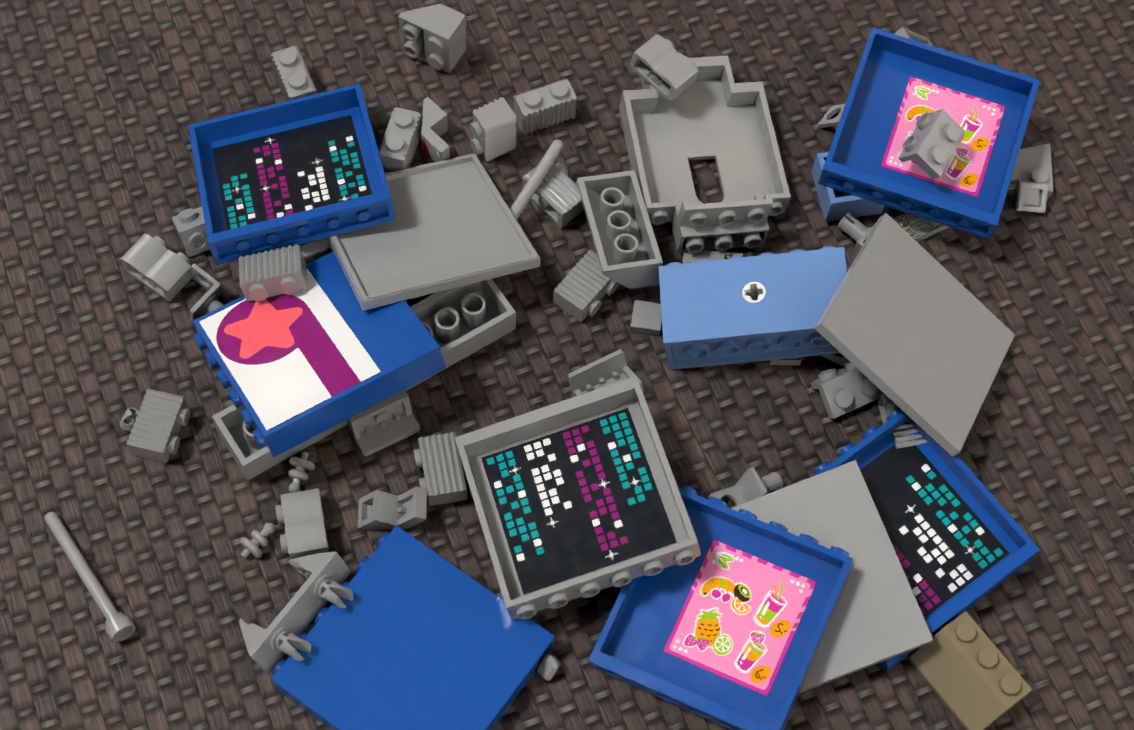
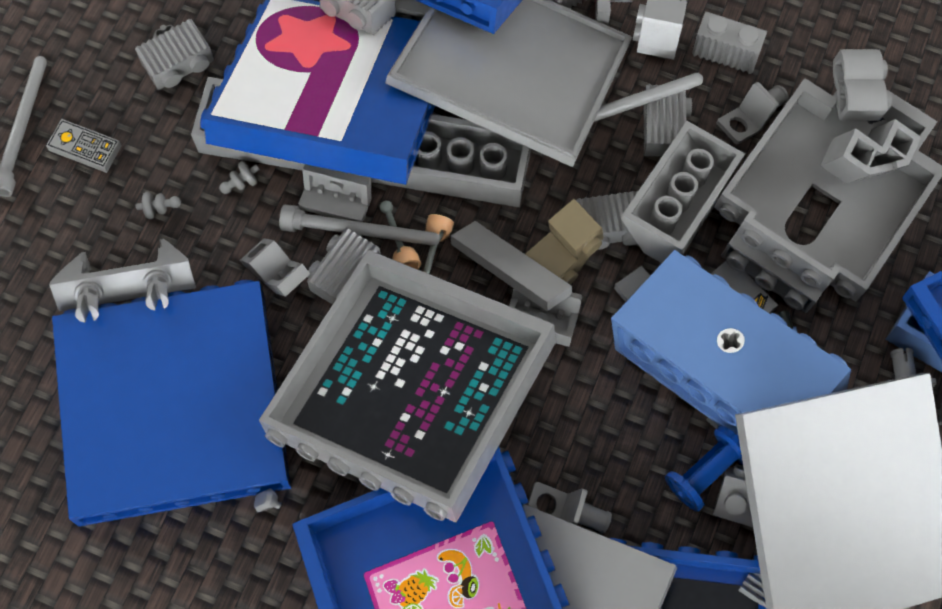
camera: 50 degrees right, 5 degrees up
light grey brick [275,488,329,559] -> none
none -> tile [46,119,122,173]
none -> light grey piece [279,204,440,246]
none -> hinge [380,200,421,270]
none -> light nougat hinge [423,214,454,274]
none -> light grey tile [451,221,572,311]
none -> dark tan brick [525,199,604,285]
none -> blue hose [665,425,743,512]
none -> light grey bracket [716,82,789,144]
none -> light grey brick [820,119,921,184]

